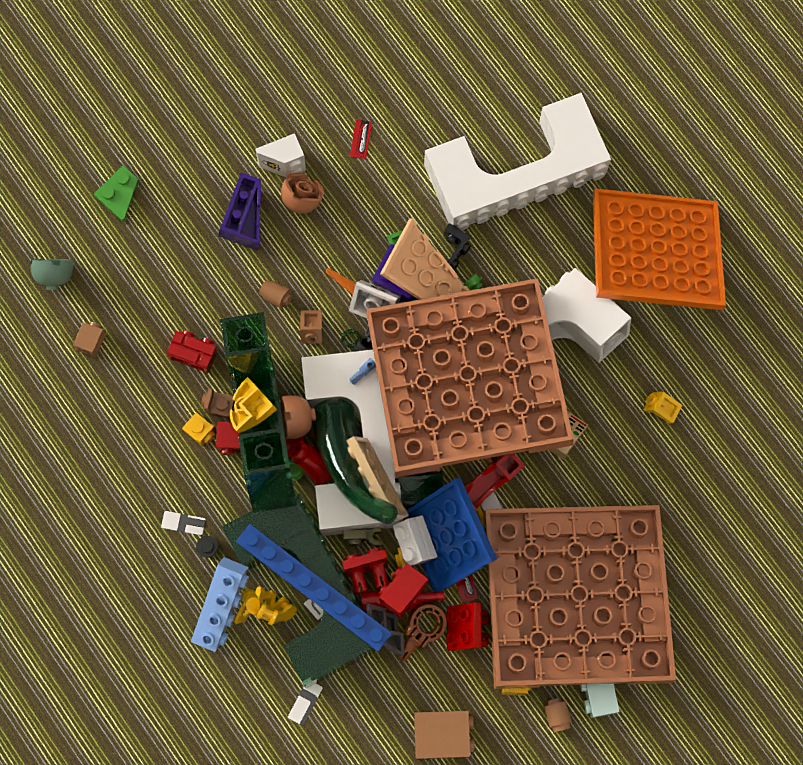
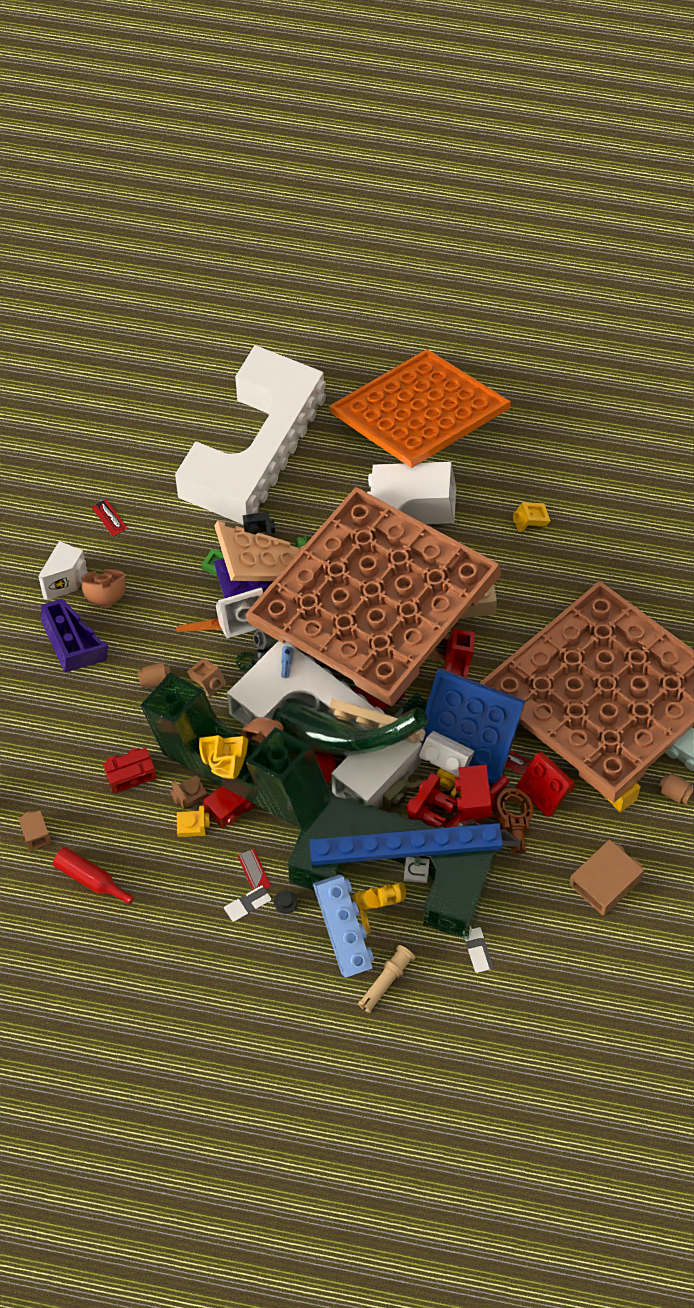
camera: 40 degrees left, 15 degrees down
none -> red piece [53,846,134,905]
none -> sticker [237,849,271,890]
none -> tan pin [358,945,415,1013]

